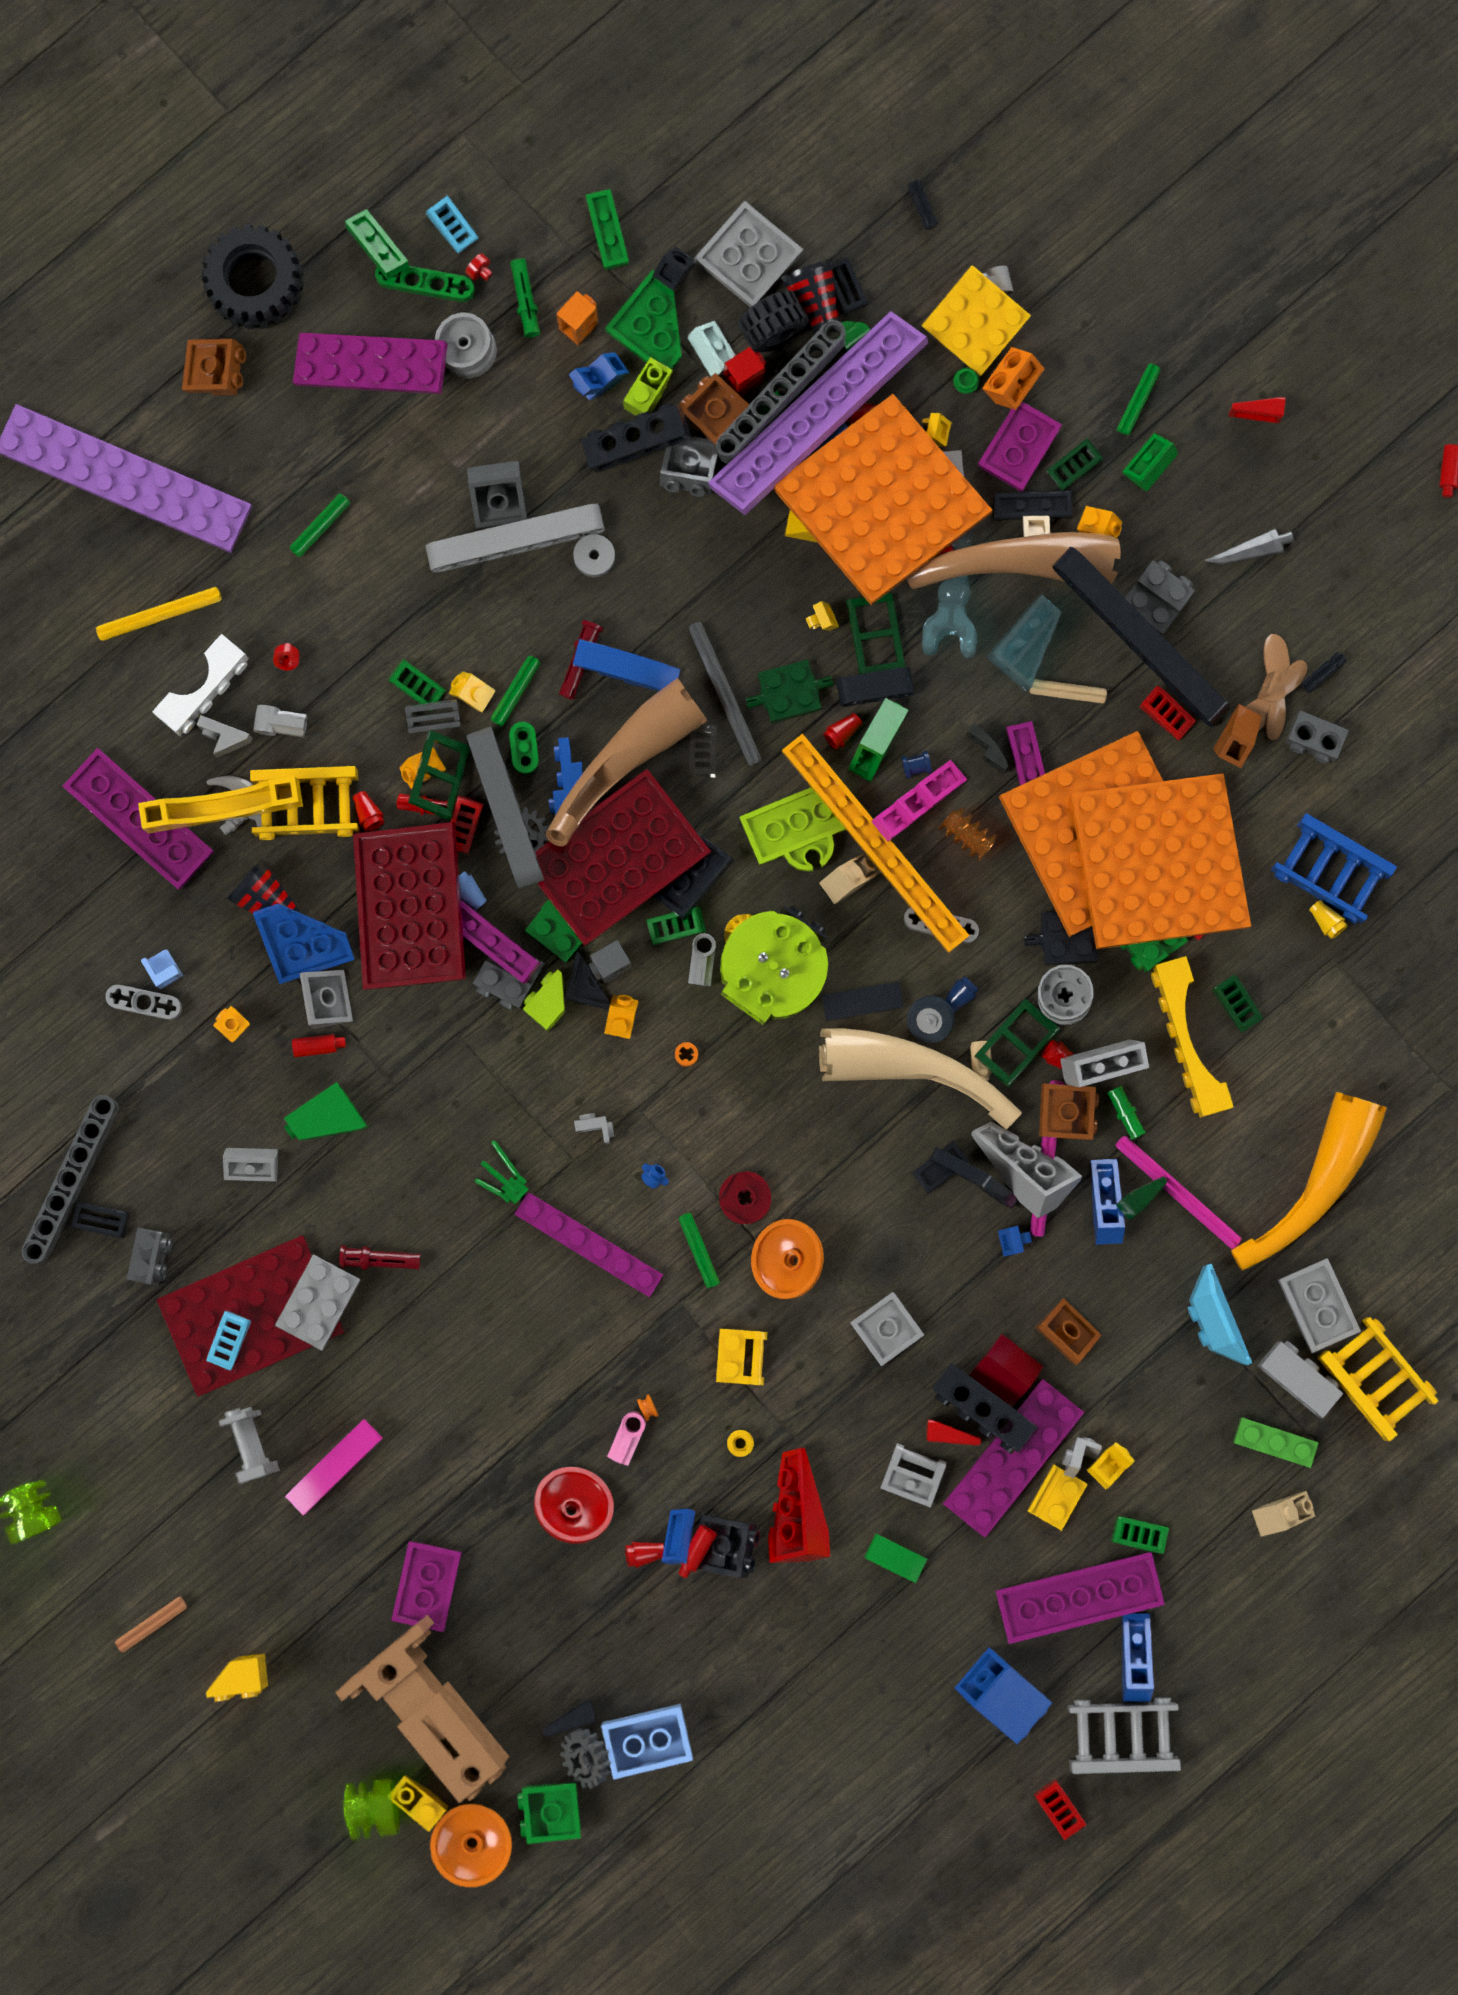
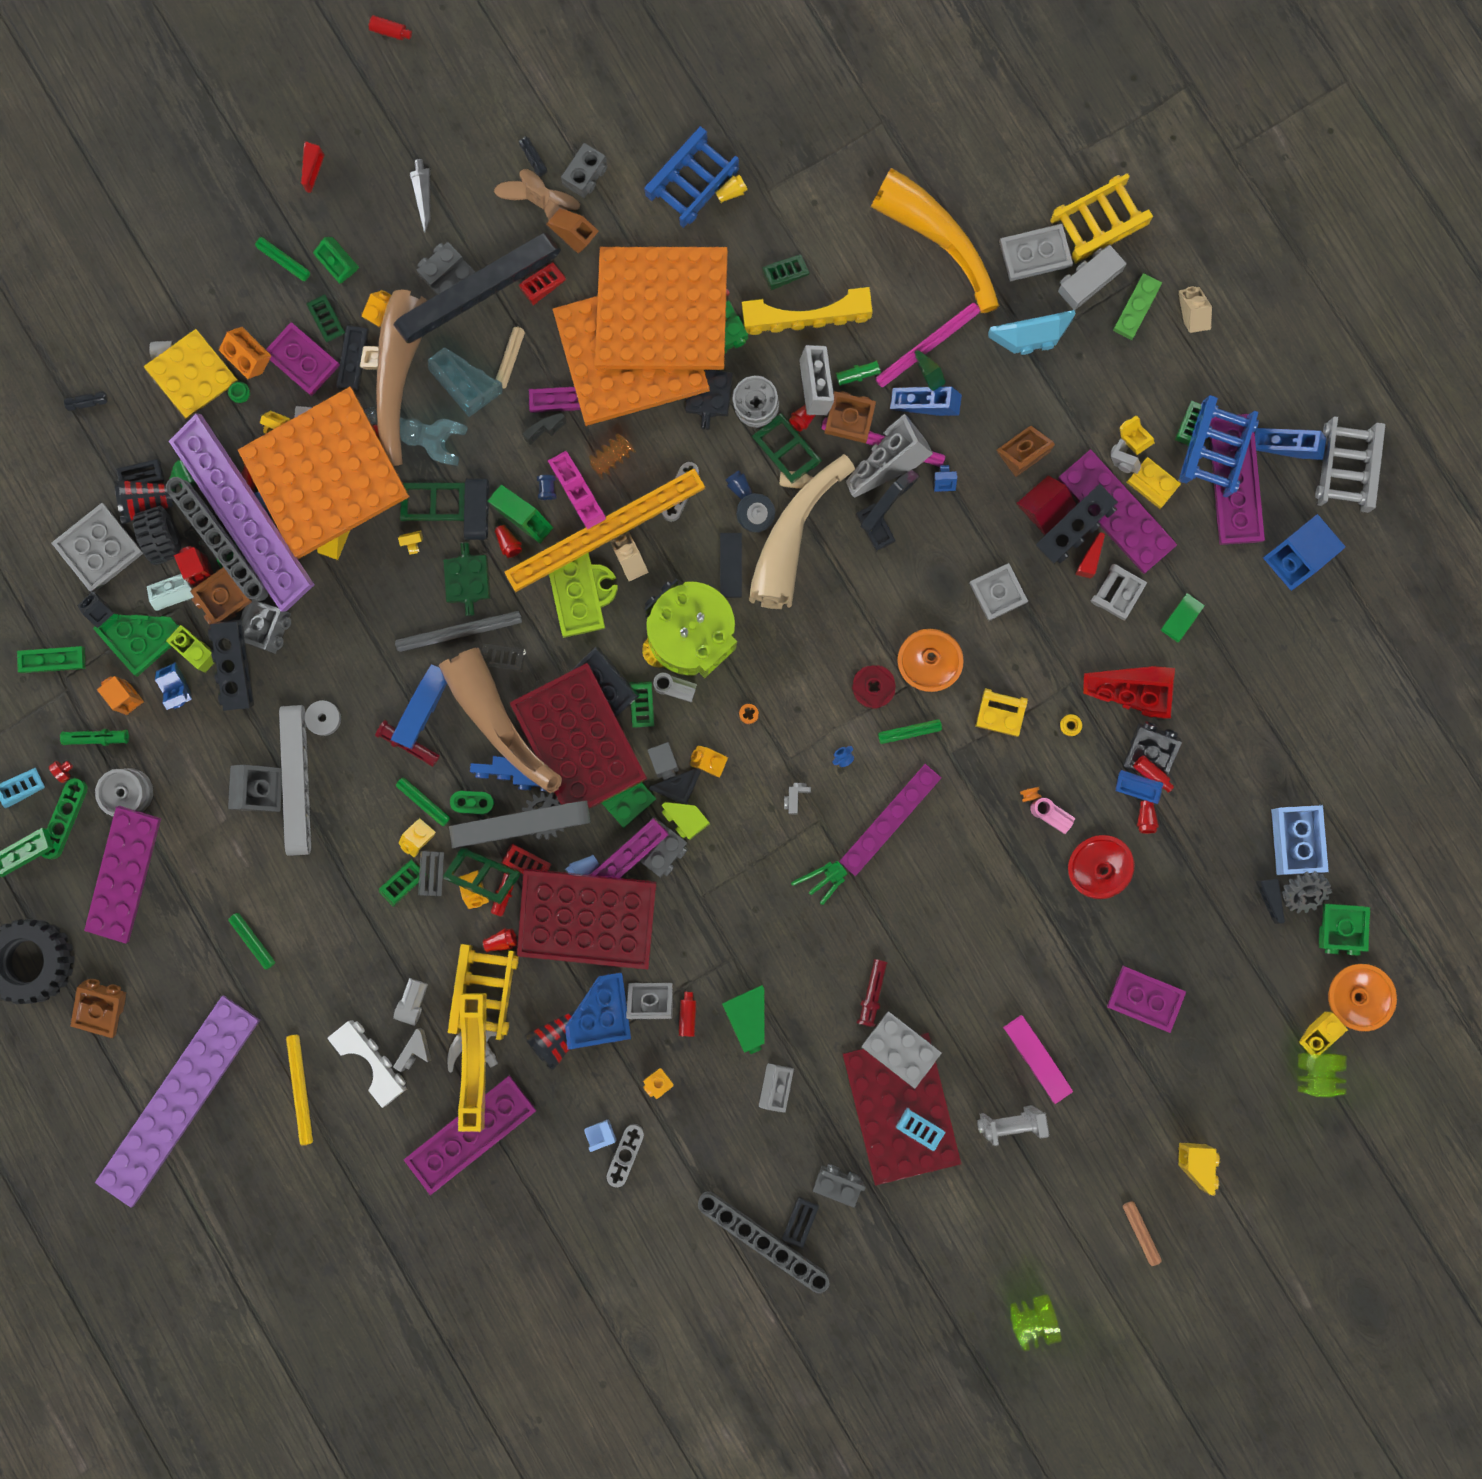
camera: 75 degrees left, 0 degrees up
red tile [273,643,300,671] -> none
medium nougat brick [336,1614,509,1803] -> none
red slope [1033,1779,1086,1840] -> none
none -> blue fence [1178,395,1259,498]

